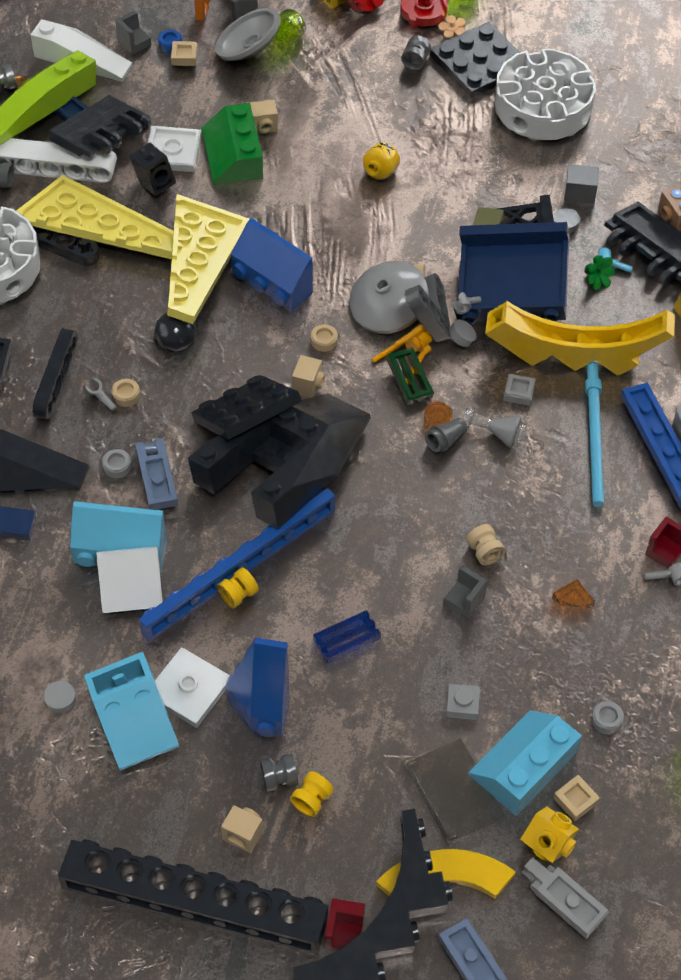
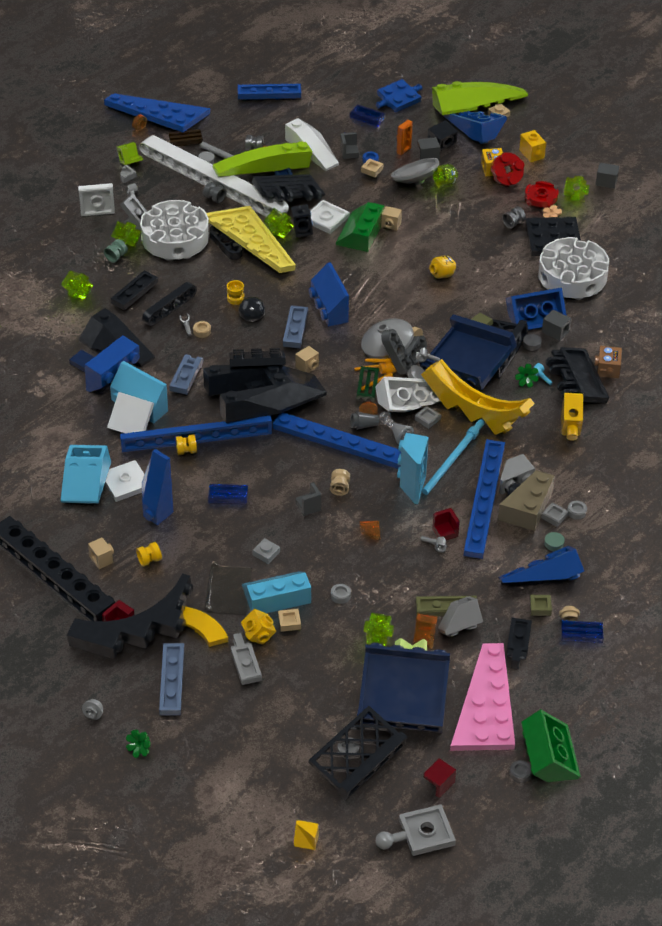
camera: 30 degrees right, 10 degrees down
light grey tile [44,681,76,714] -> none
light grey tile [102,449,132,478] -> none
light yellow wing [167,194,249,324] -> none
dark grey wheel [260,754,298,792] -> none
tan tile [311,324,338,352] -> none
none -> blue slope [85,335,140,392]
none -> yellow wheel [227,280,244,305]
none -> clear neon green brick [264,208,294,238]
none -> blue plate [273,412,401,469]
none -> sand blue plate [283,305,308,348]
none -> white wedge [375,376,441,412]
none -> medium azure slope [397,433,429,504]
none -> blue slope [505,288,567,330]

